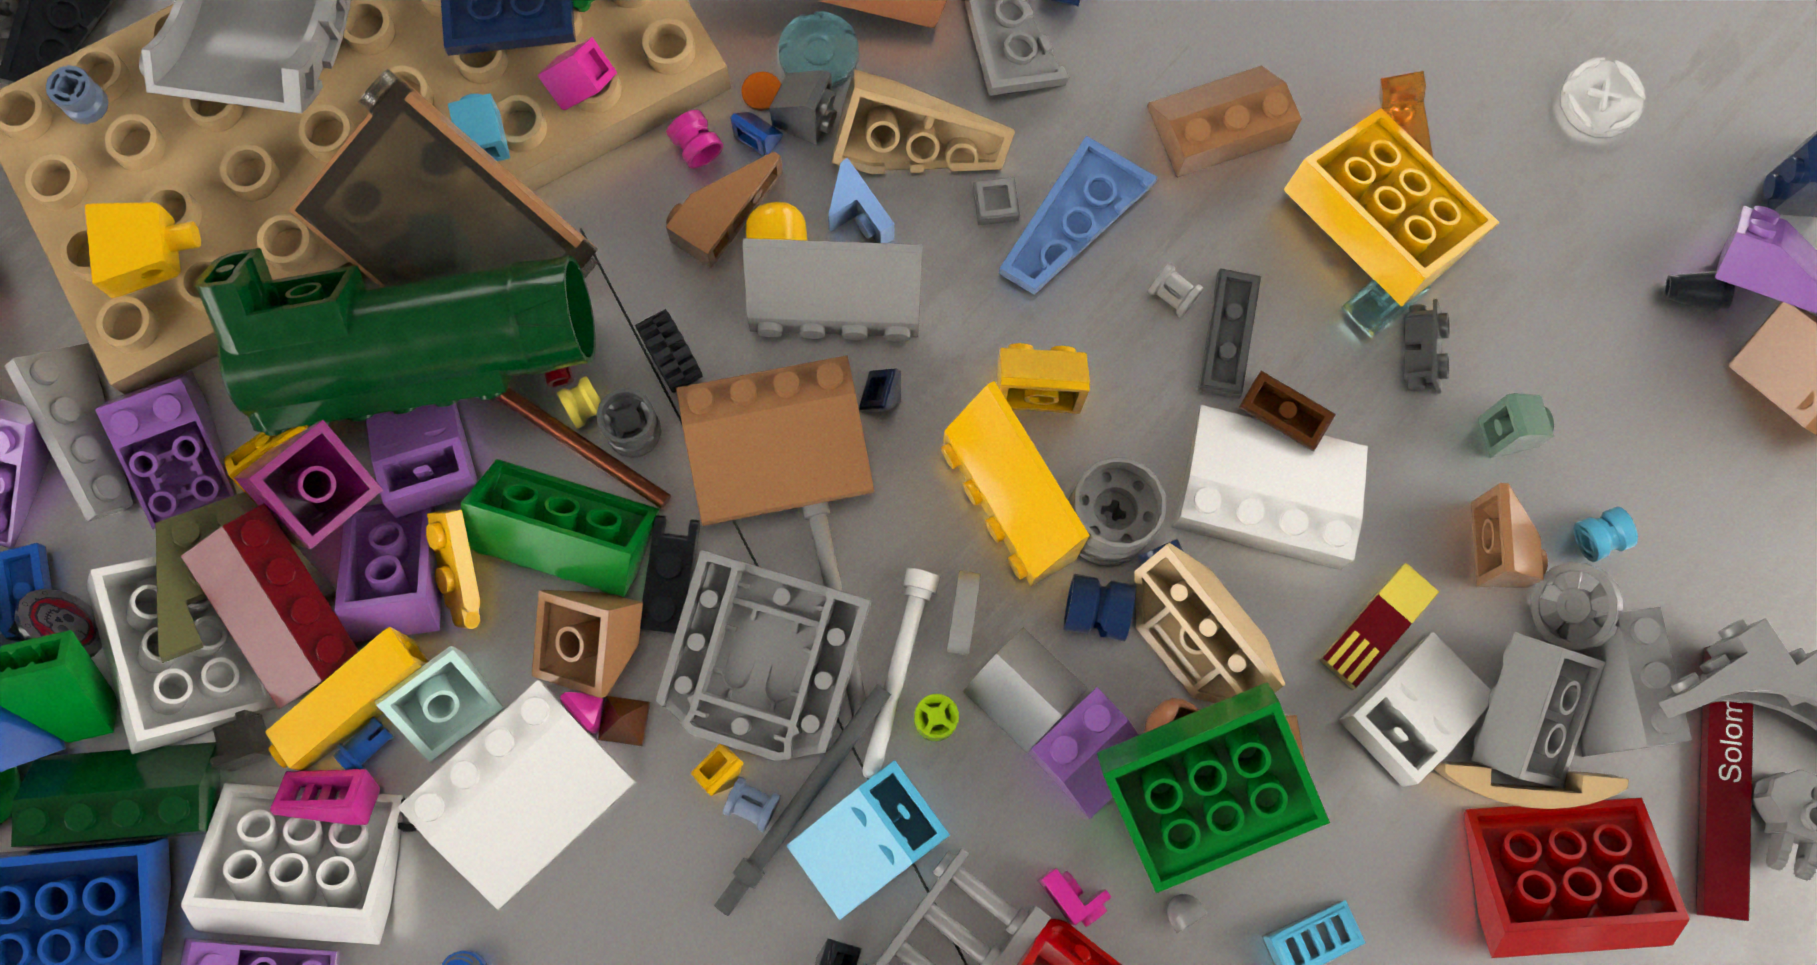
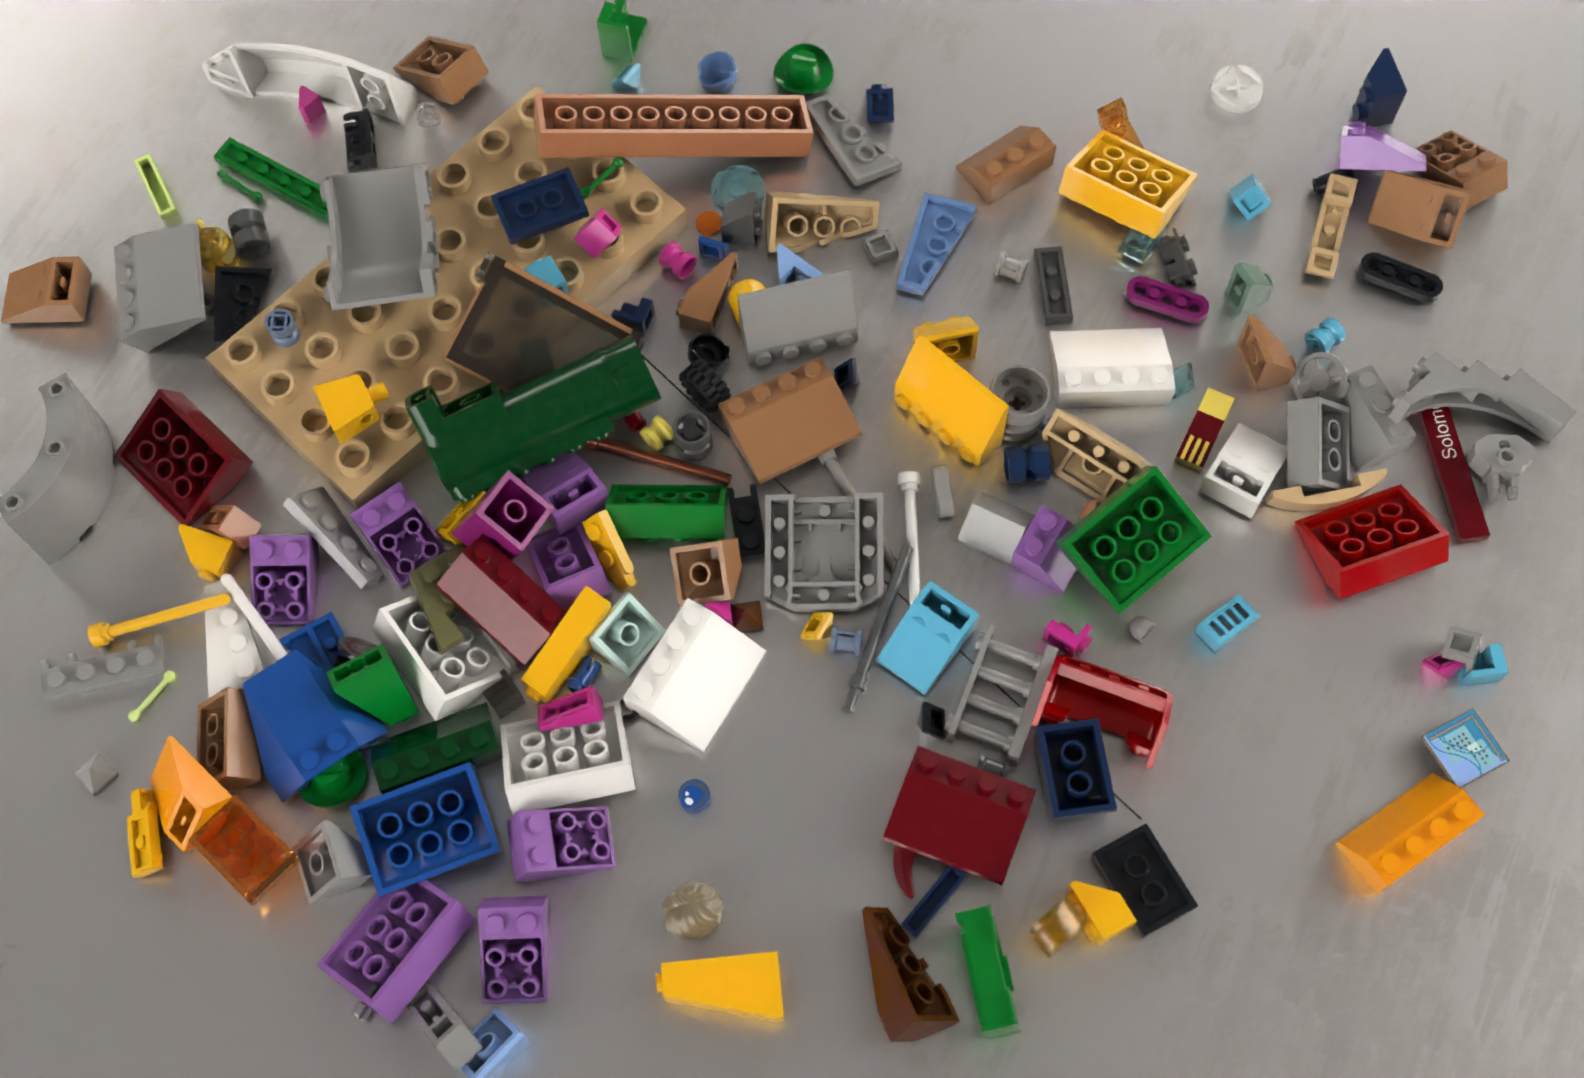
camera: 10 degrees left, 10 degrees down
lime wheel [914,694,959,741] -> none
reddish brown slope [1239,371,1336,452] -> none
none -> dark blue panel [611,297,655,337]
none -> black hair [687,334,730,373]
none -> magenta plate [1126,276,1209,324]
none -> clear light blue slope [1172,362,1195,399]
none -> medium azure panel [1230,173,1271,221]
none -> tan slope [1305,173,1358,280]
none -> black plate [1358,252,1443,303]

